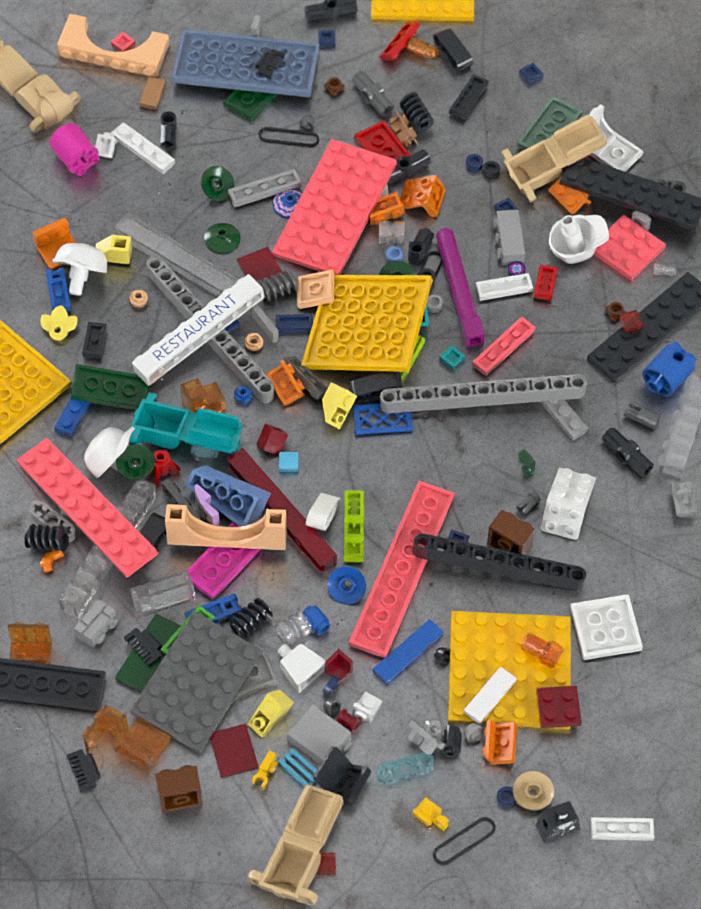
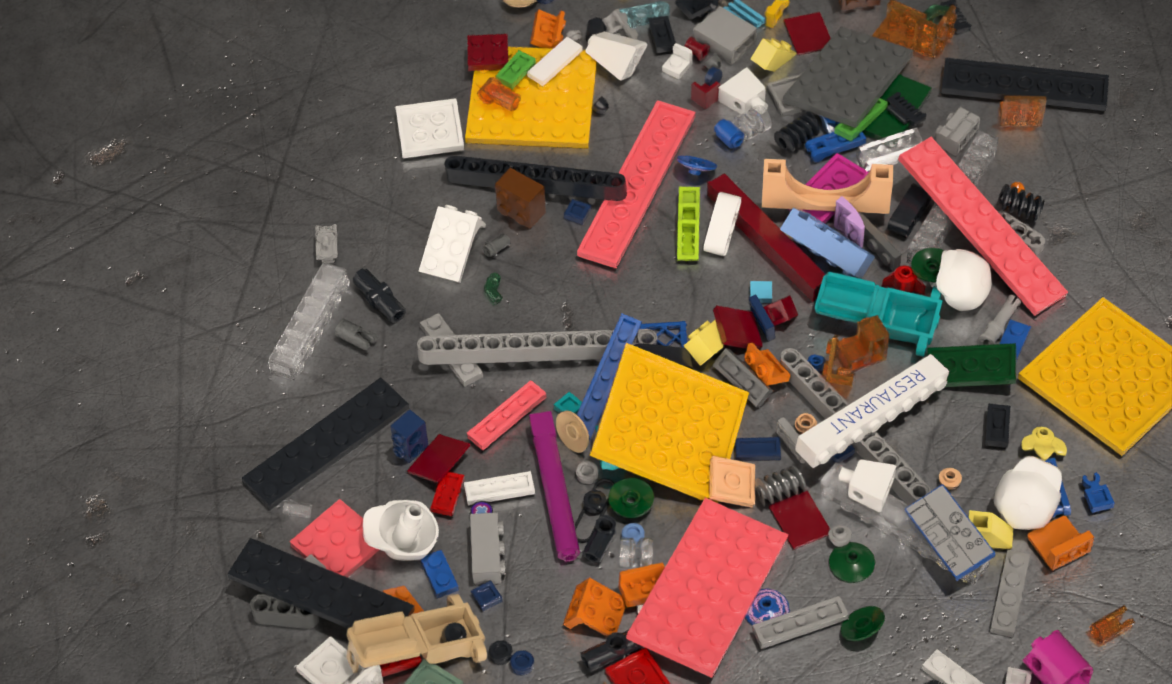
camera: 175 degrees left, 5 degrees down
blue tile [373,619,444,685] -> none
reddish brown plate [605,302,627,321] -> none
clear red tile [619,309,643,333] -> none
blue cylinder [642,342,696,397] -> none
none -> dark blue brick [390,410,429,463]
none -> dark red piece [407,434,471,483]
none -> blue plate [420,550,459,599]
none -> black tile [442,622,467,643]
none -> bright green plate [496,50,536,90]
none -> tan dish [556,411,589,453]
none -> blue tile [577,313,642,441]
none -> white slope [585,31,648,80]
none -> black plate [648,15,676,53]
none -> dark red tile [713,305,763,350]
none -> dark blue tile [749,294,776,341]
none -> clear orange bracket [822,335,856,386]
none -> light grey plate [828,526,852,547]
none -> white torso [838,460,896,512]
none -> light grey tile [904,484,996,581]
none -> clear green arm [922,4,951,24]
none -> light grey pin [977,295,1021,345]
none -> light grey plate [990,549,1030,638]
none -> blue plate [1082,472,1114,513]
none -> clear orange hinge [1090,605,1135,643]

